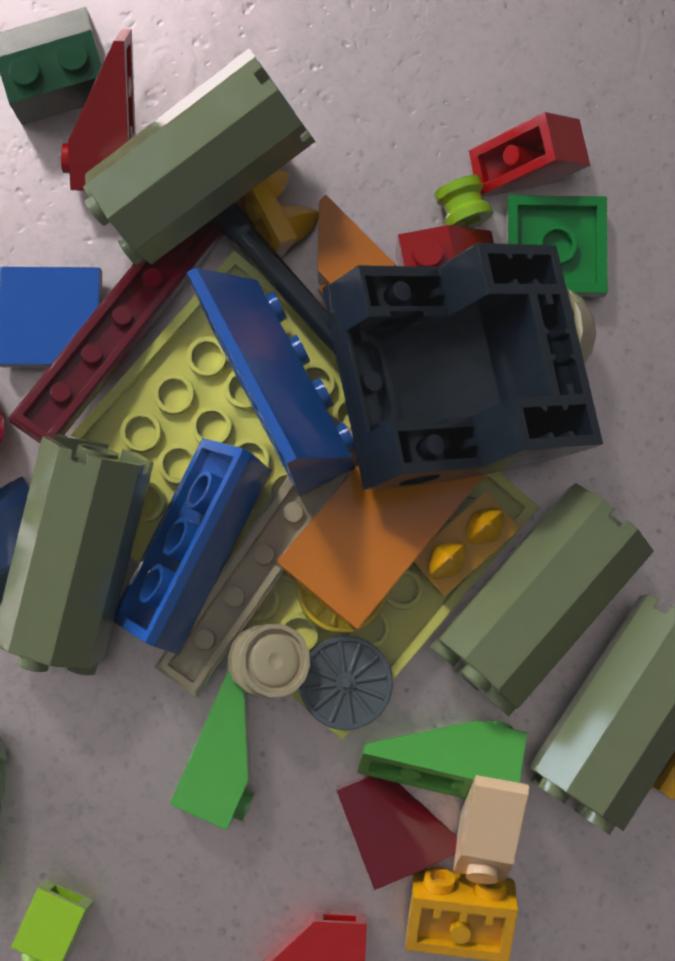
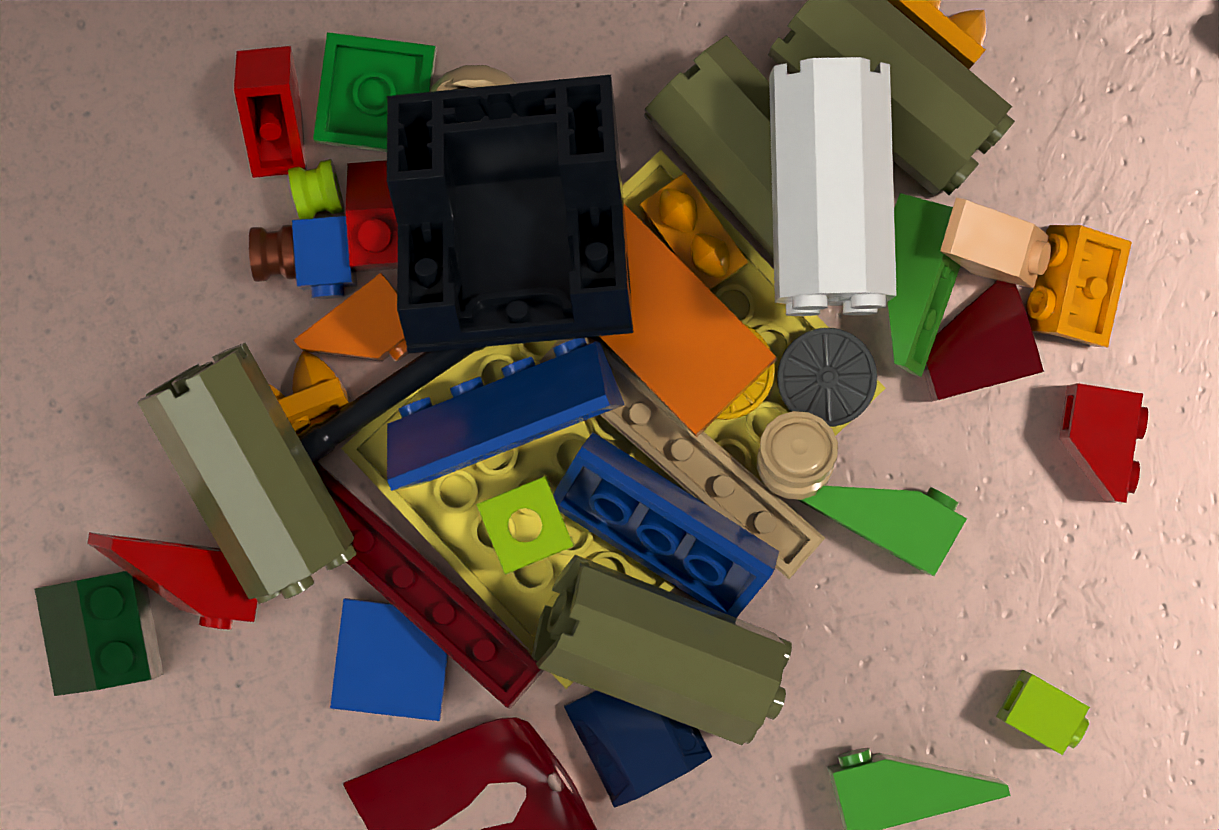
camera: 90 degrees left, 5 degrees up
none -> copper wheel [249,225,296,282]
none -> blue brick [292,216,357,299]
none -> lime piece [476,476,575,574]
none -> white brick [769,57,896,316]

